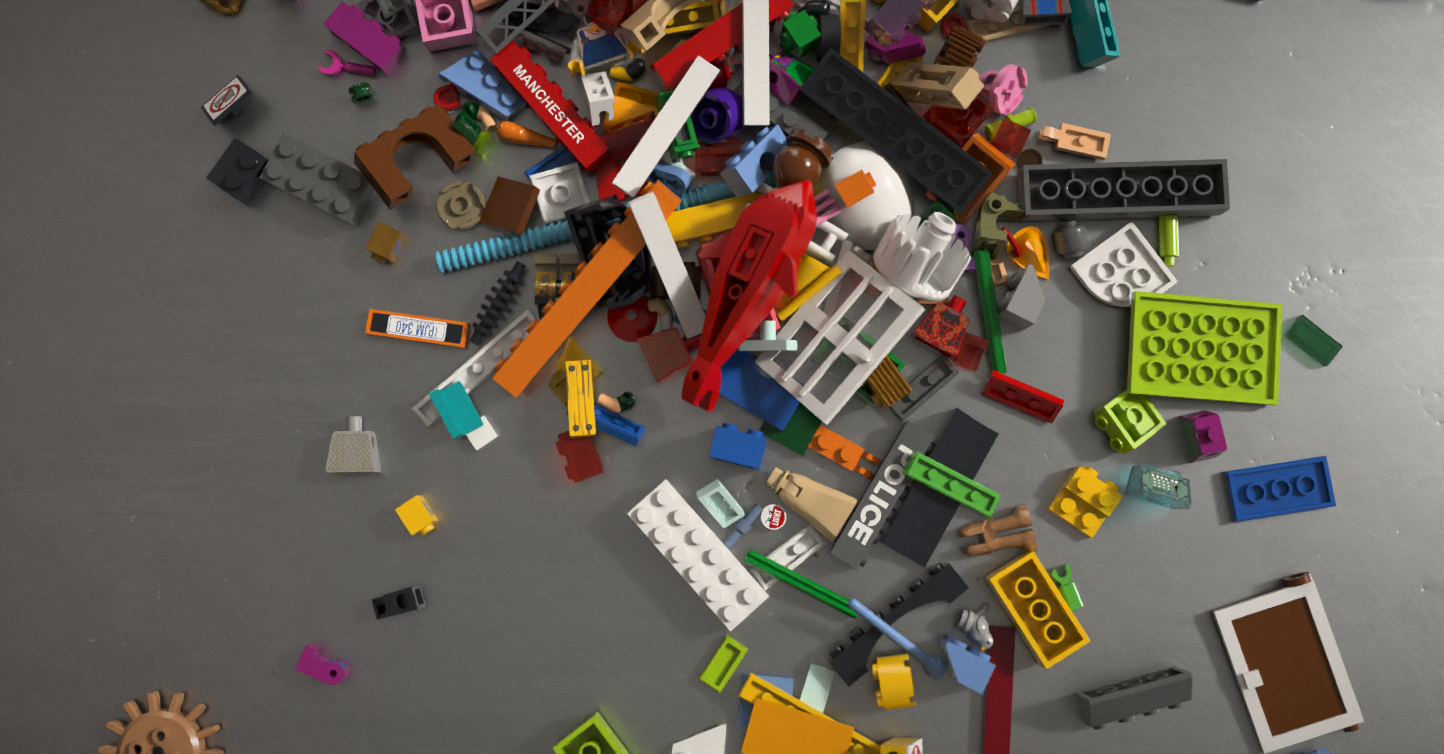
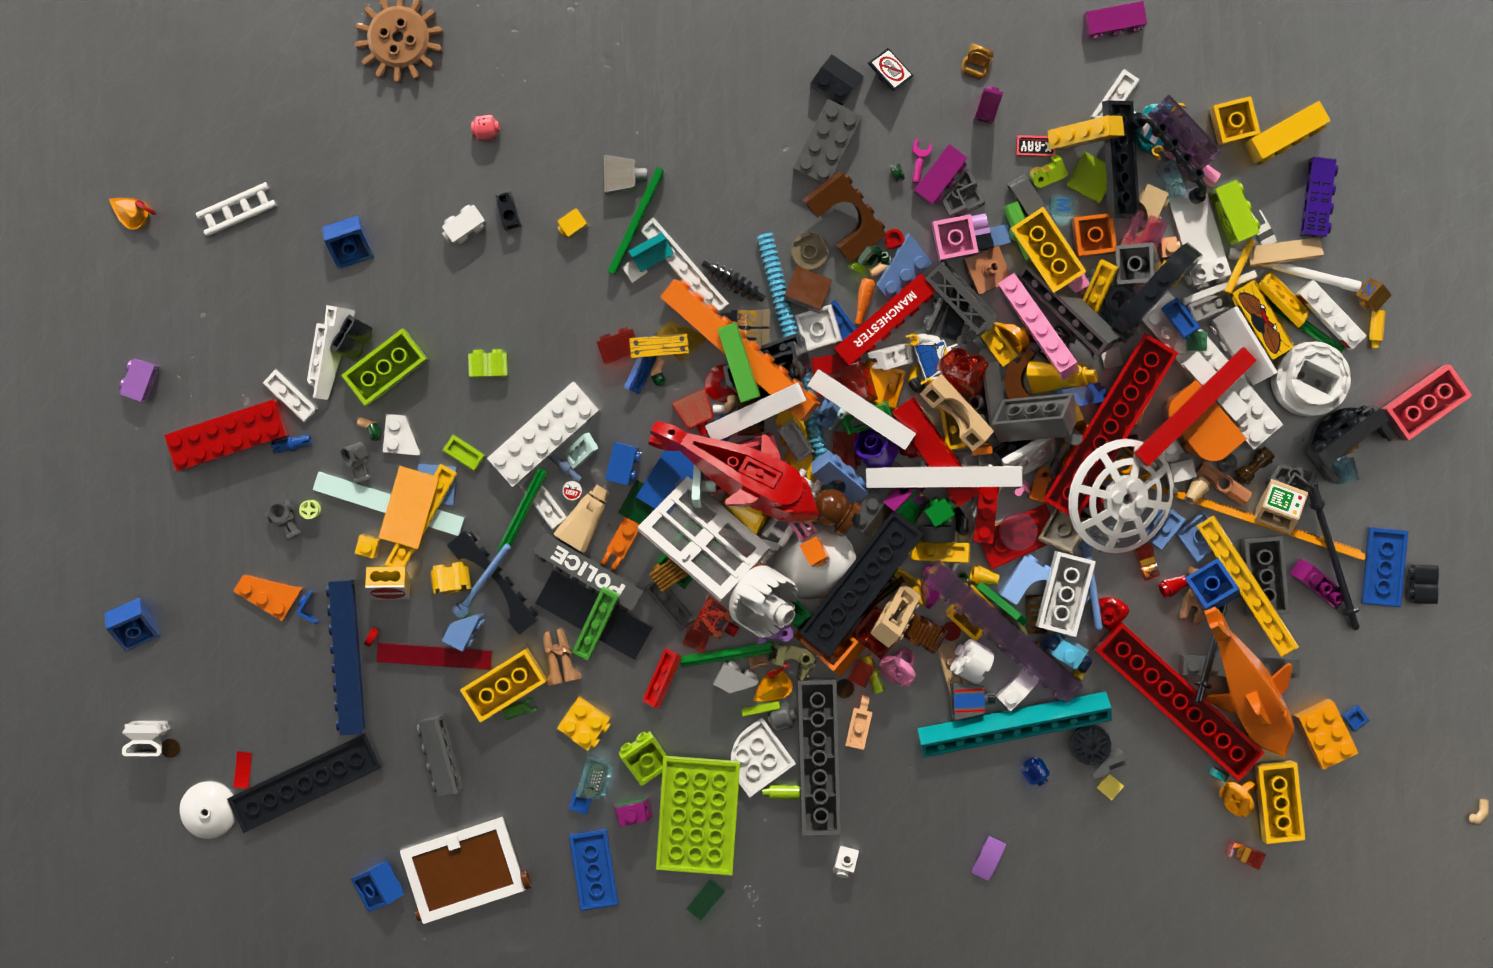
camera: 90 degrees right, 5 degrees up
magenta leg [295,643,349,685] -> none
pearl gold brick [365,221,407,264] -> none
tile [365,309,470,348] -> none
yellow bar [776,264,842,321] -> none
light grey animal [956,603,993,652] -> none
none -> white brick [442,205,487,244]
none -> lime brick [468,349,509,377]
none -> coral head [471,115,500,141]
none -> blue tile [569,790,593,815]
none -> green tile [608,167,664,276]
none -> bright green tile [718,322,760,403]
none -> lime tile [741,700,780,717]
none -> light grey tile [777,419,814,462]
none -> white brick [833,846,859,878]

